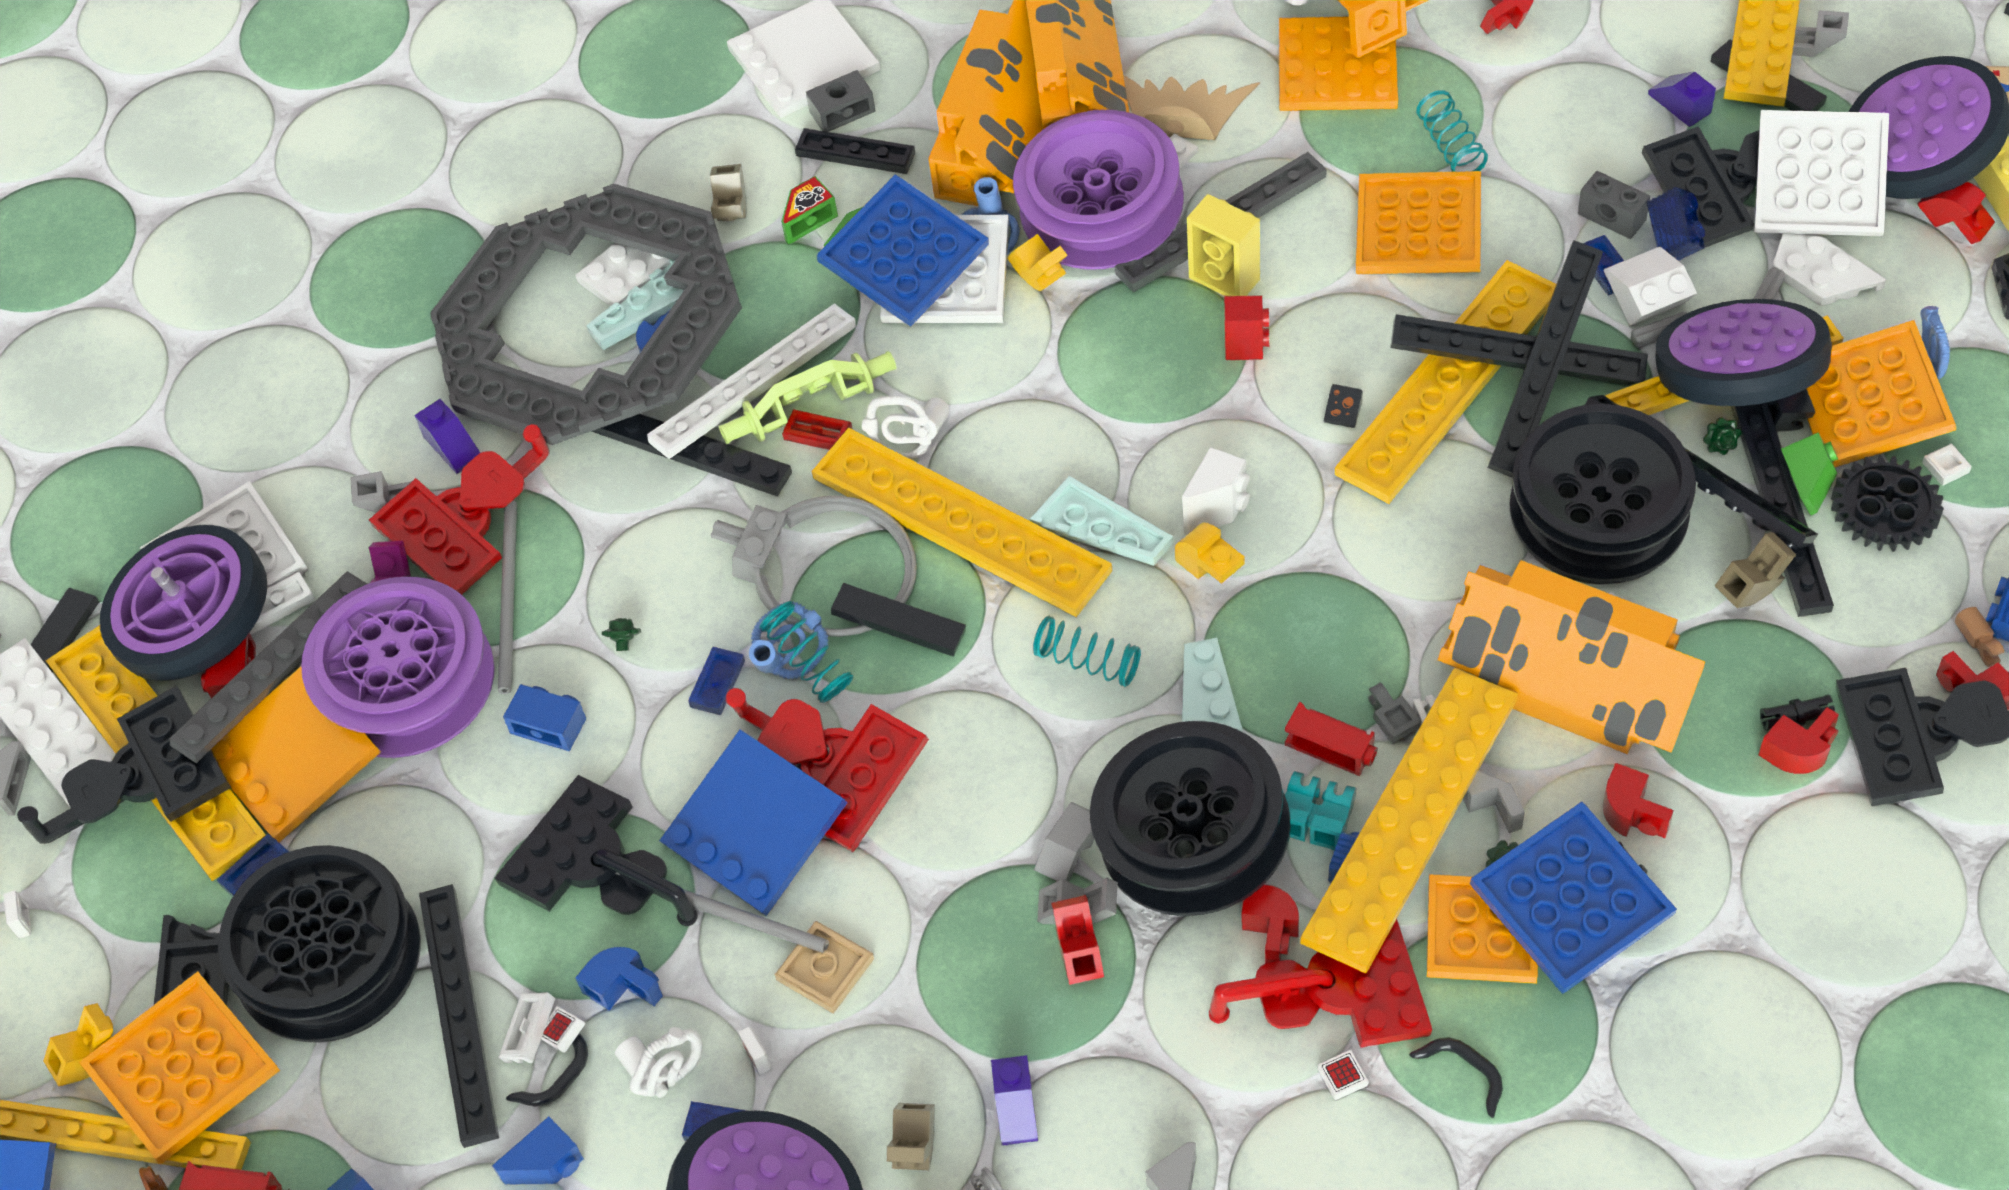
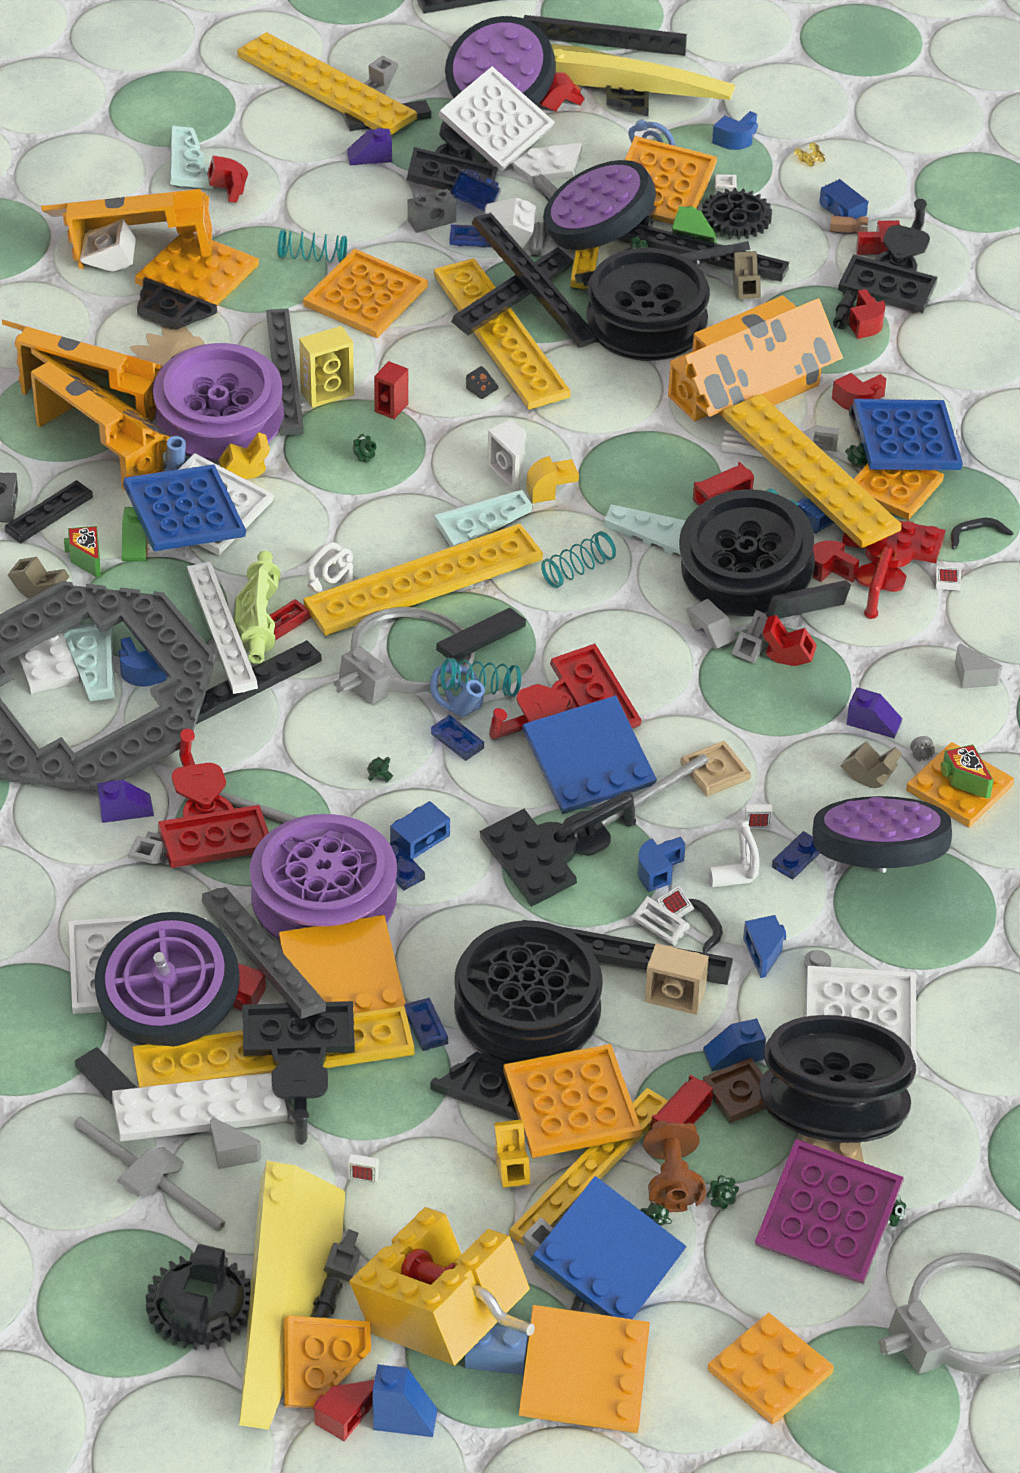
camera: 70 degrees left, 10 degrees down
magenta bracket [368,541,411,583] -> none
dark grey plate [1368,682,1422,744] -> none
none -> black wing [137,277,218,330]
none -> dark green plant [353,434,377,463]
none -> clear blue plate [389,841,425,891]
none -> tan brick [645,943,709,1015]
none -> black tile [766,580,851,619]

